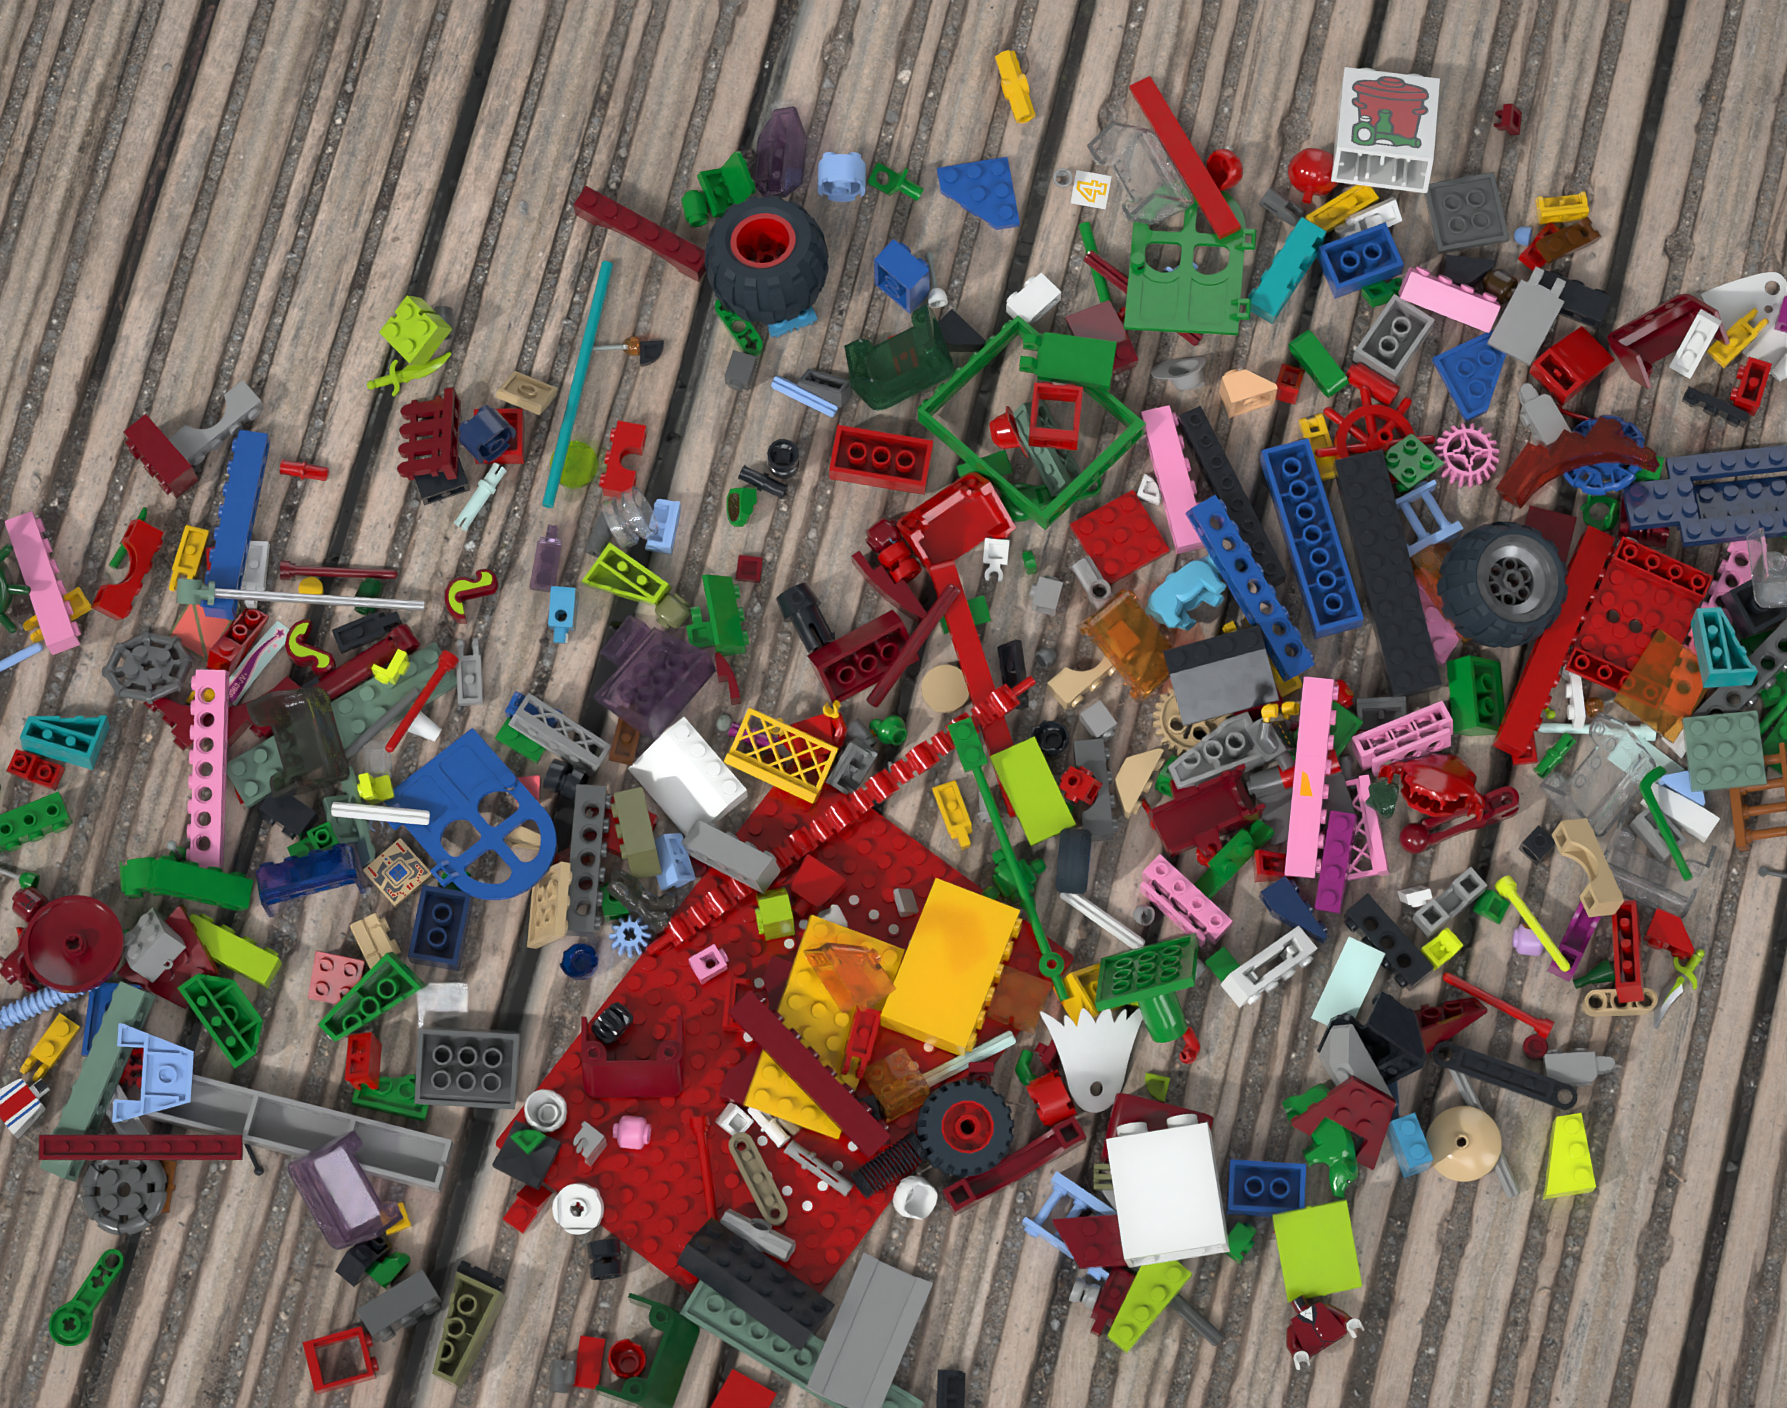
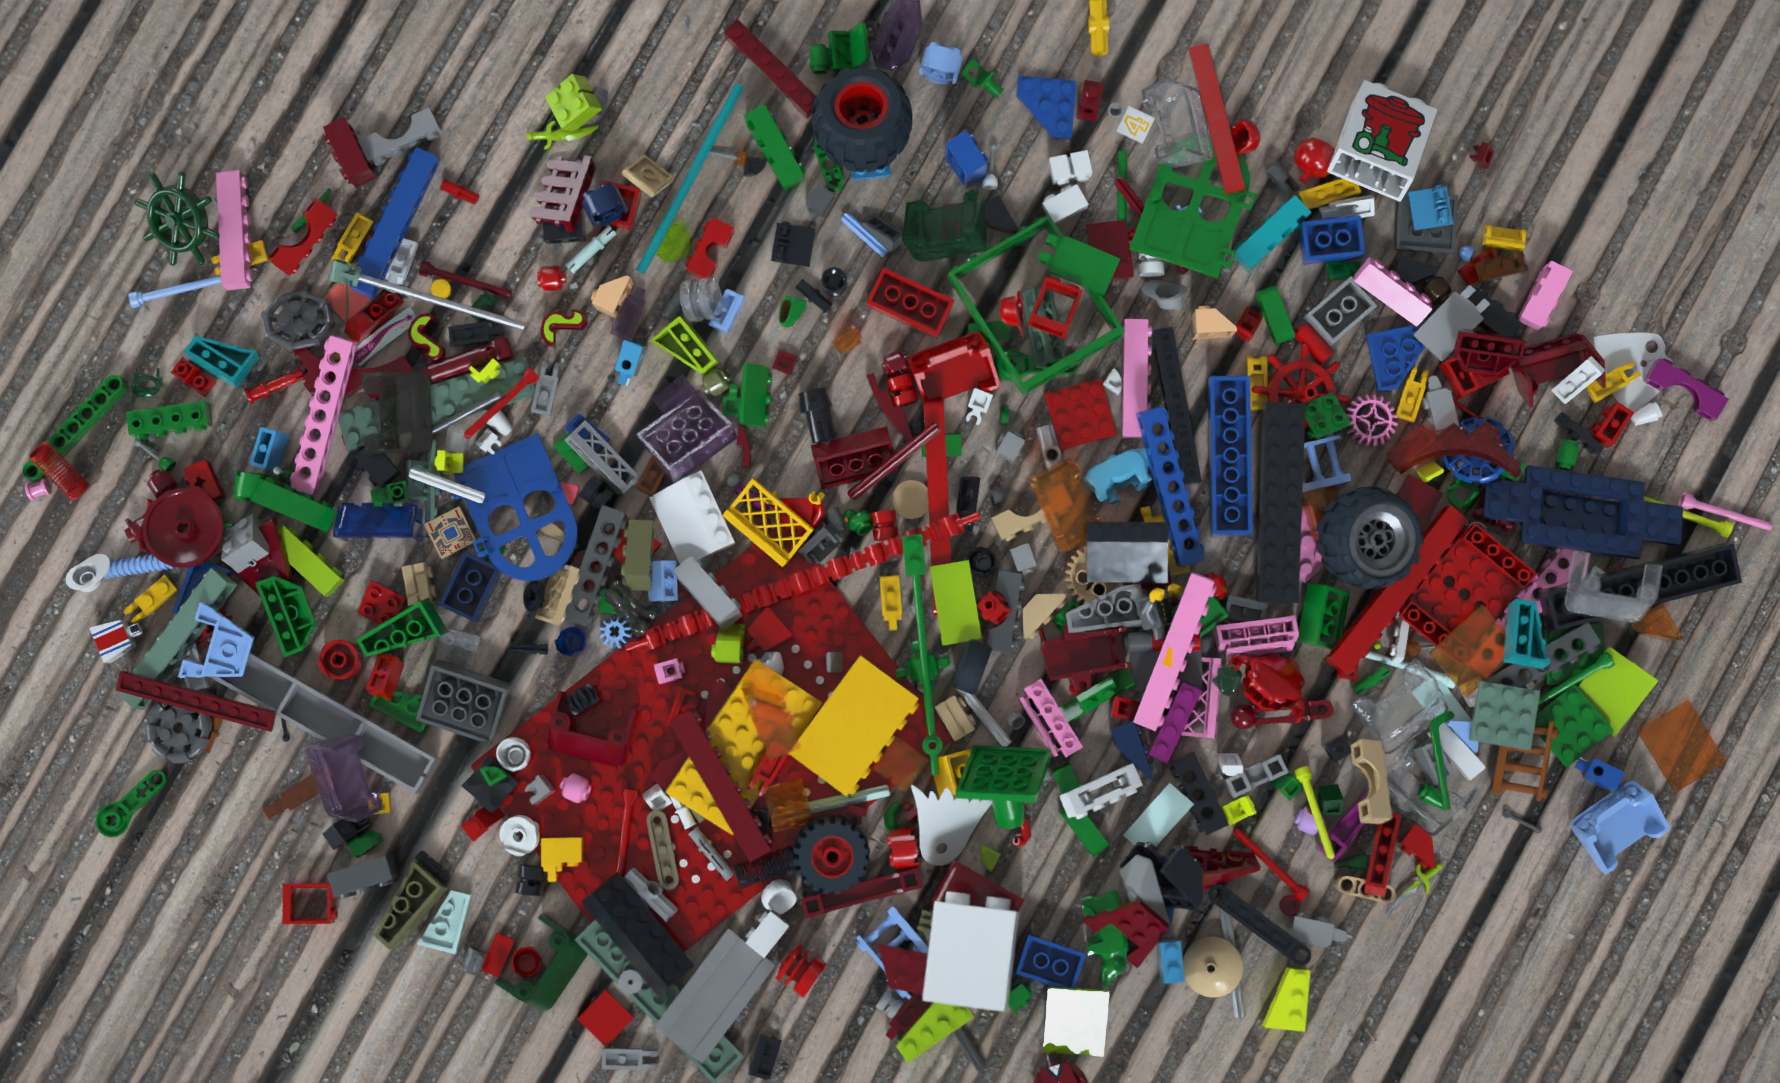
camera: 15 degrees right, 10 degrees up
none -> red brick [183,459,226,502]
none -> red pin [244,368,305,405]
none -> dark azure brick [249,427,290,471]
none -> copper piece [262,762,343,820]
none -> red brick [318,640,363,680]
none -> light aqua wing [417,890,472,954]
none -> white tile [475,428,502,454]
none -> black axle [509,642,549,655]
none -> black gear [523,581,546,612]
none -> red head [537,265,567,292]
none -> yellow hinge [541,837,584,882]
none -> light nougat slope [591,275,634,319]
none -> light grey wheel [618,970,643,994]
none -> green wedge [744,104,806,191]
none -> white piece [745,911,790,958]
none -> black hinge [771,222,816,267]
none -> red wheel [775,944,827,998]
none -> clear orange brick [832,327,862,354]
none -> red wheel [871,510,899,541]
none -> tan brick [934,695,977,742]
none -> white piece [1048,150,1093,186]
none -> green beam [1059,807,1109,858]
none -> dark red torso [1077,80,1104,122]
none -> white wheel [1138,252,1165,277]
none -> dark green brick [1317,784,1344,817]
none -> yellow hinge [1395,366,1429,423]
none -> dark azure hinge [1408,185,1454,230]
none -> neon yellow slope [1417,461,1444,483]
none -> green cone [1417,783,1443,810]
none -> dark red wedge [1454,329,1527,376]
none -> bright pink wedge [1518,261,1573,330]
none -> green brick [1555,440,1580,470]

